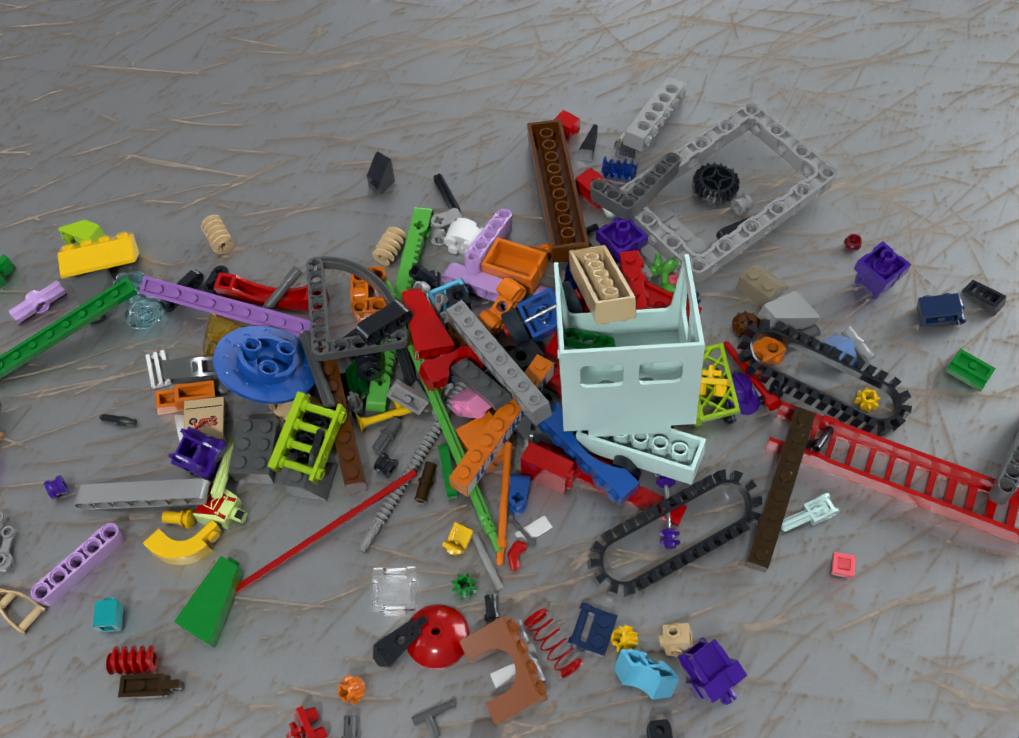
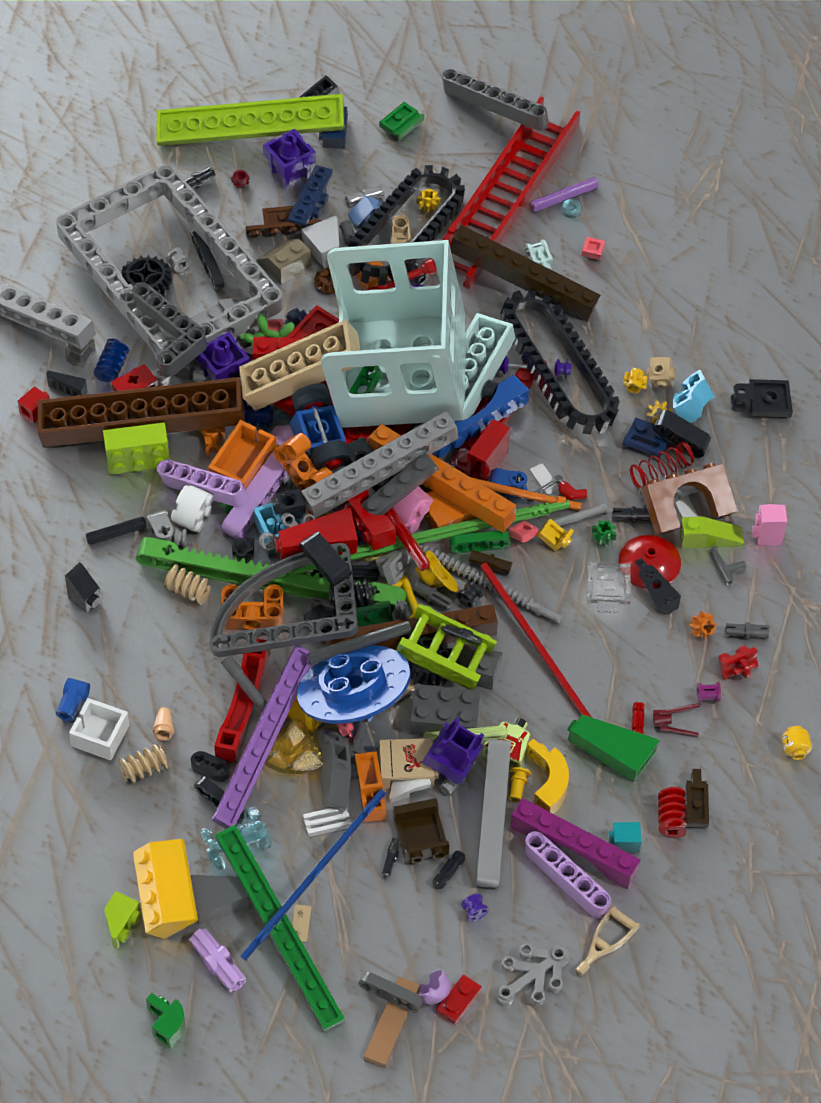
camera: 90 degrees left, 5 degrees down
dark purple piece [677,637,748,705] -> none
none -> blue piece [56,678,90,722]
none -> white piece [69,698,129,760]
none -> lime brick [103,423,169,474]
none -> light nougat cone [152,707,174,741]
none -> lime plate [156,94,344,146]
none -> black pin [185,166,216,189]
none -> blue piece [241,788,387,961]
none -> reddish brown bracket [245,205,323,237]
none -> dark blue bracket [288,165,333,226]
none -> tan sticker [292,904,312,942]
none -> red axle [384,507,430,571]
none -> tan piece [391,215,411,244]
none -> dark brown panel [393,798,449,864]
none -> yellow piece [415,550,459,592]
none -> black axle [433,850,465,889]
none -> coral plate [509,521,538,543]
none -> magenta arch [510,798,641,889]
none -> medium lavender axle [530,177,599,212]
none -> clear light blue tile [562,199,582,218]
none -> yellow gear [623,368,648,393]
none -> red axle [632,702,645,734]
none -> black beam [653,410,711,458]
none -> dark red plant [653,703,700,737]
none -> lime slope [679,516,744,549]
none -> magenta bush [696,682,721,702]

